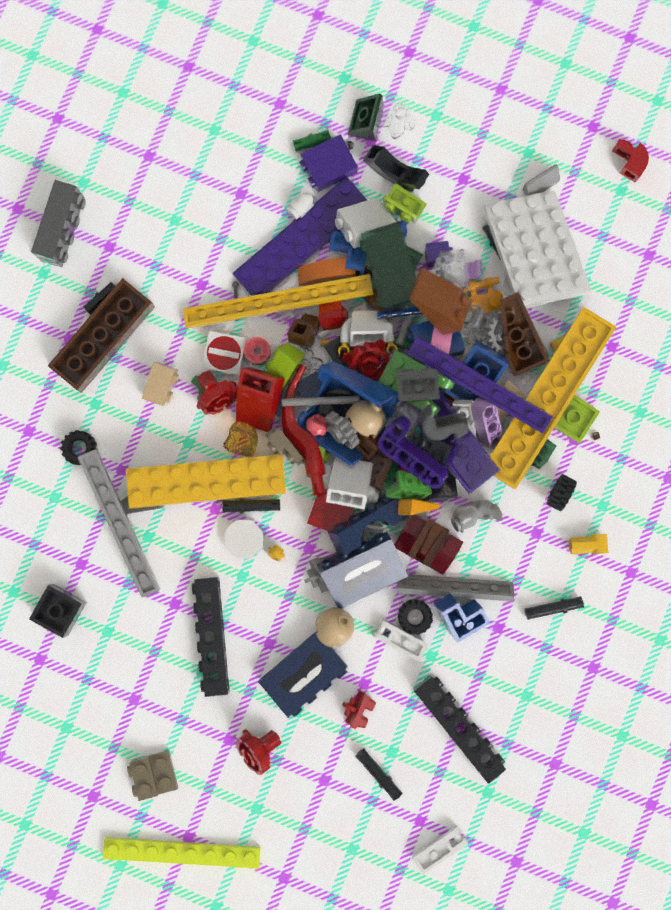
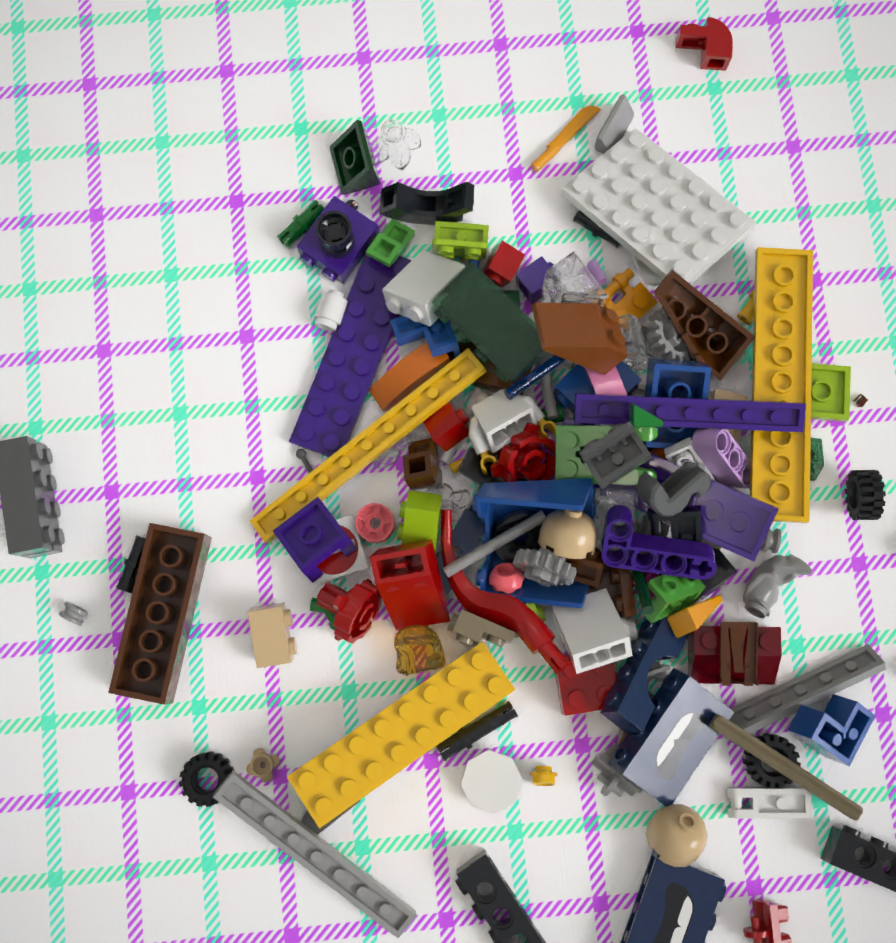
camera: 25 degrees left, 5 degrees down
none -> light grey bush [58,601,88,626]
none -> tan plate [246,748,280,782]
none -> dark purple panel [273,497,358,583]
none -> black wheel [315,210,355,259]
none -> bright green slope [366,219,415,267]
none -> red brick [480,240,525,288]
none -> light orange piece [531,106,601,172]
none -> green slope [629,402,663,427]
none -> dark tan axle [709,714,863,821]
none -> light grey bush [761,528,781,554]

